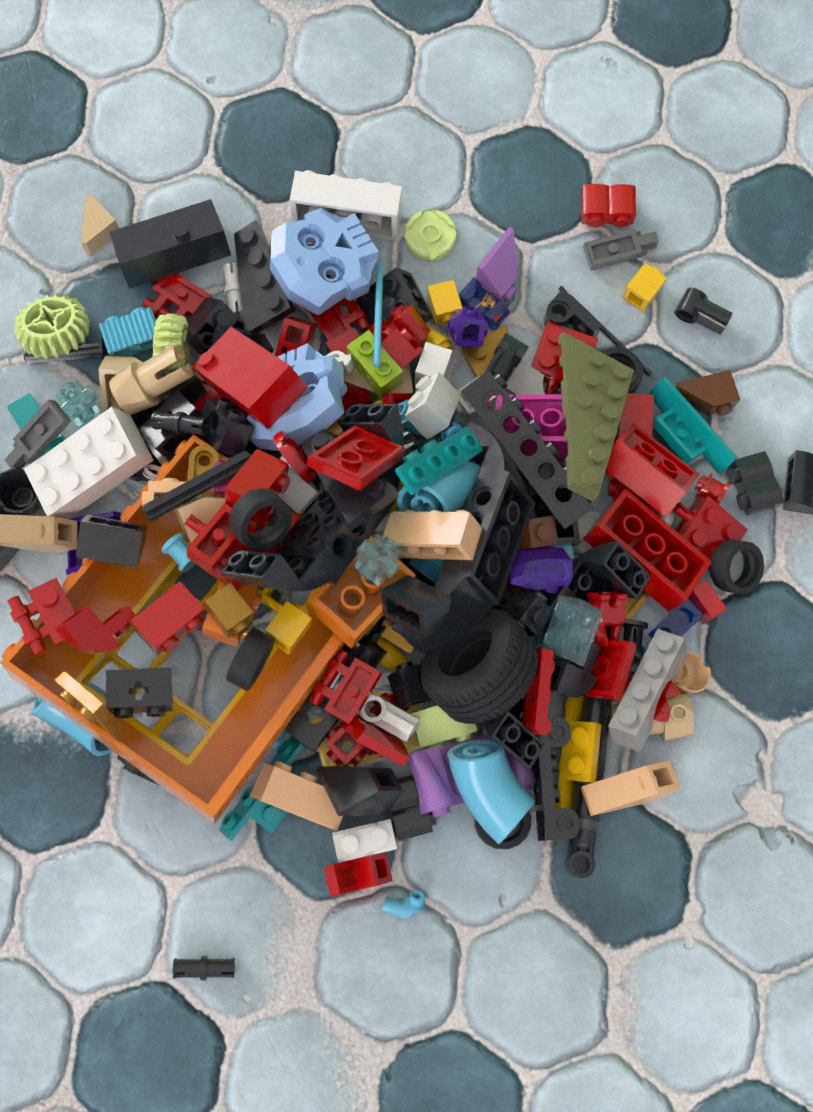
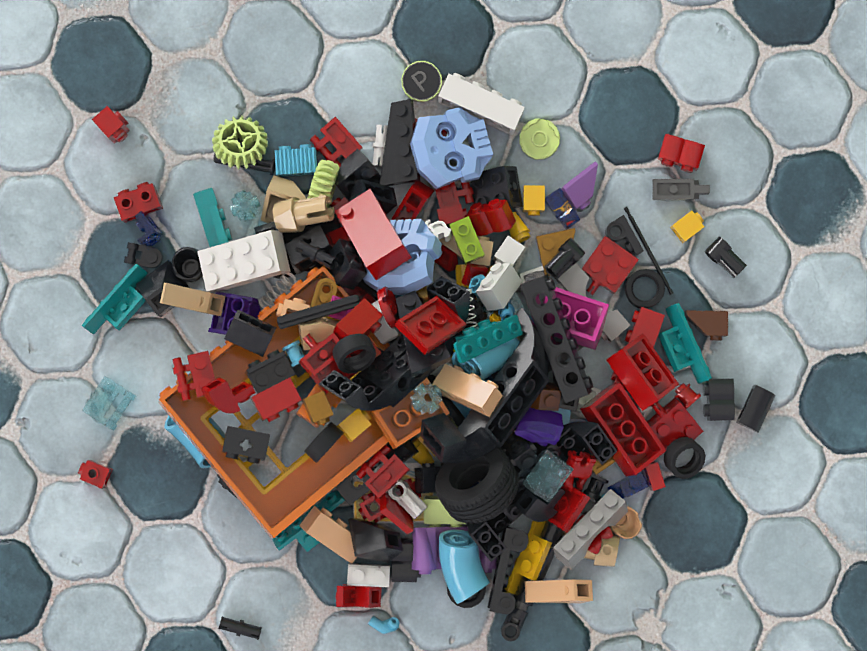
camera: 20 degrees right, 10 degrees up
dark grey hinge [4,399,72,469] -> none
pearl gold wing [55,671,127,742] -> none
tan slope [81,194,119,255] -> none
black brick [109,199,232,289] -> none
medium azure axle [373,262,383,367] -> none
red brick [381,322,423,369] -> none
dark purple brick [447,306,488,348] -> none
red plate [522,648,555,735] -> none
olive wing [558,332,634,501] -> none
none -> black bracket [245,350,295,394]
none -> black tile [401,61,442,102]

